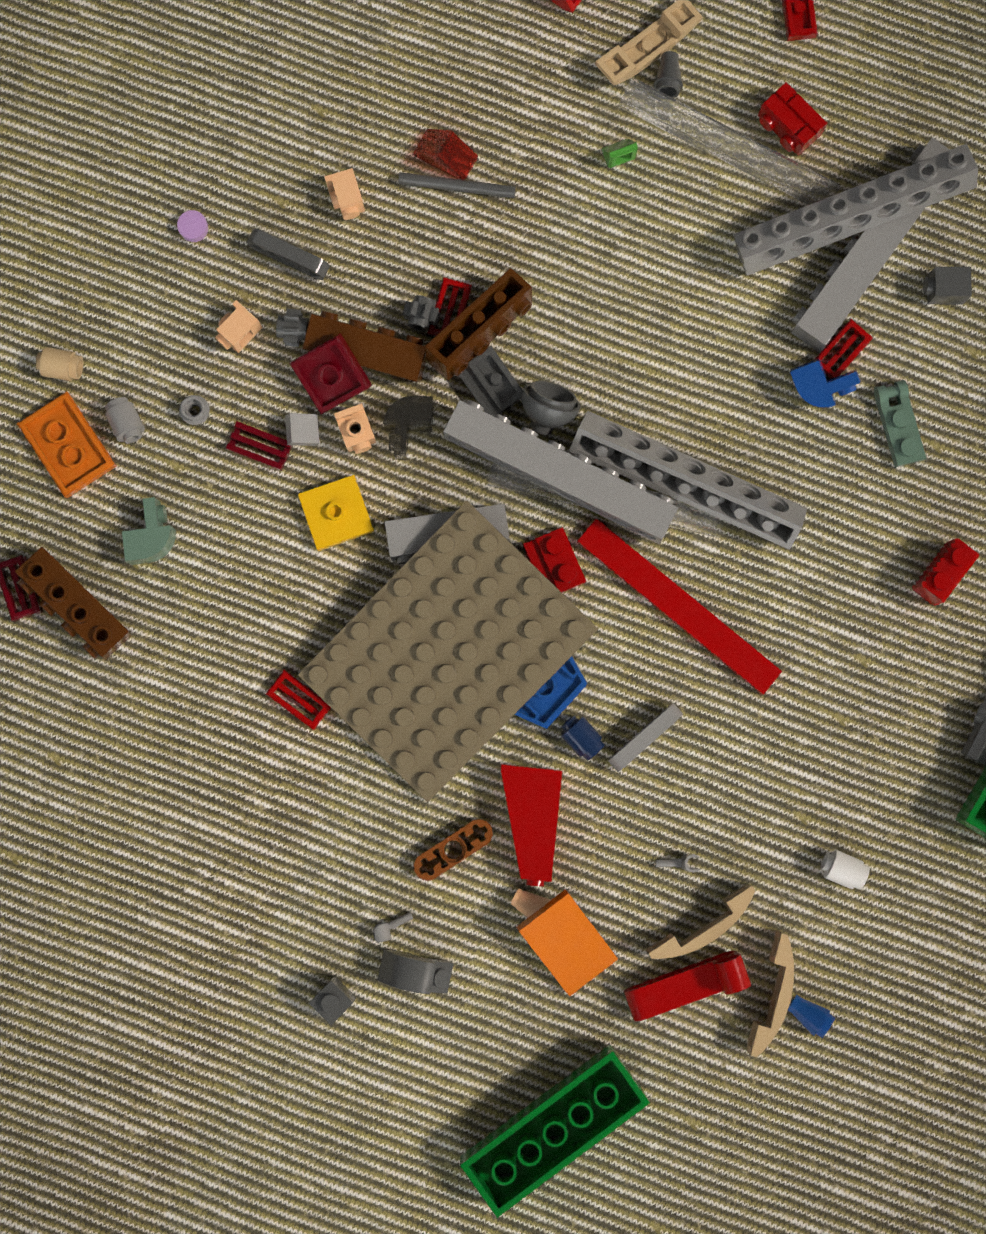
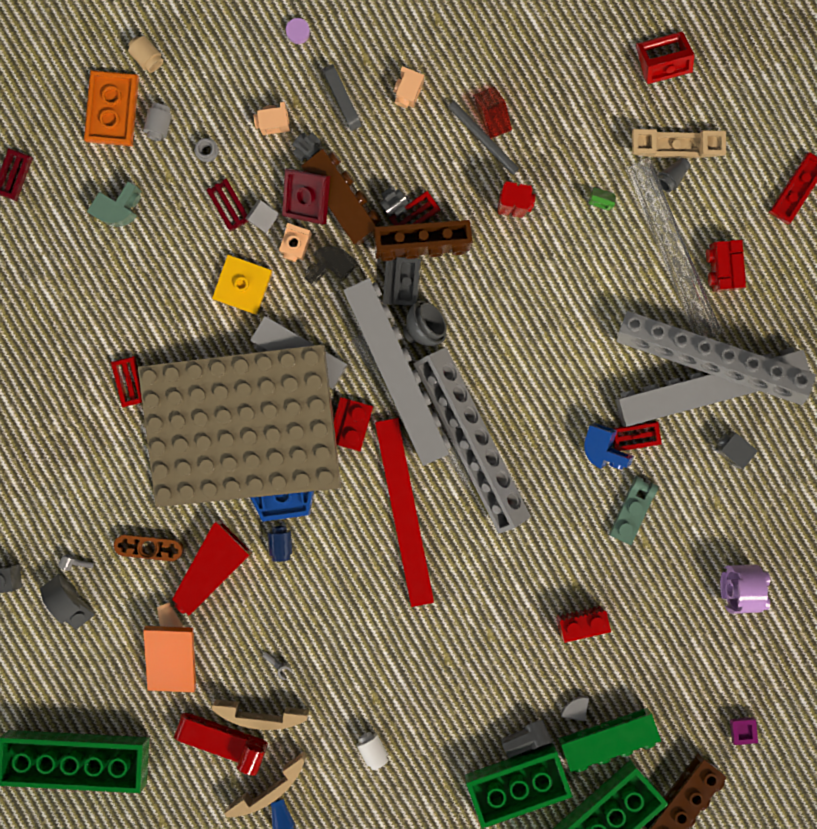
camera: 35 degrees right, 5 degrees up
reddish brown brick [15,547,131,661] -> none
light grey beam [608,703,683,772] -> none
none -> red brick [497,181,536,218]

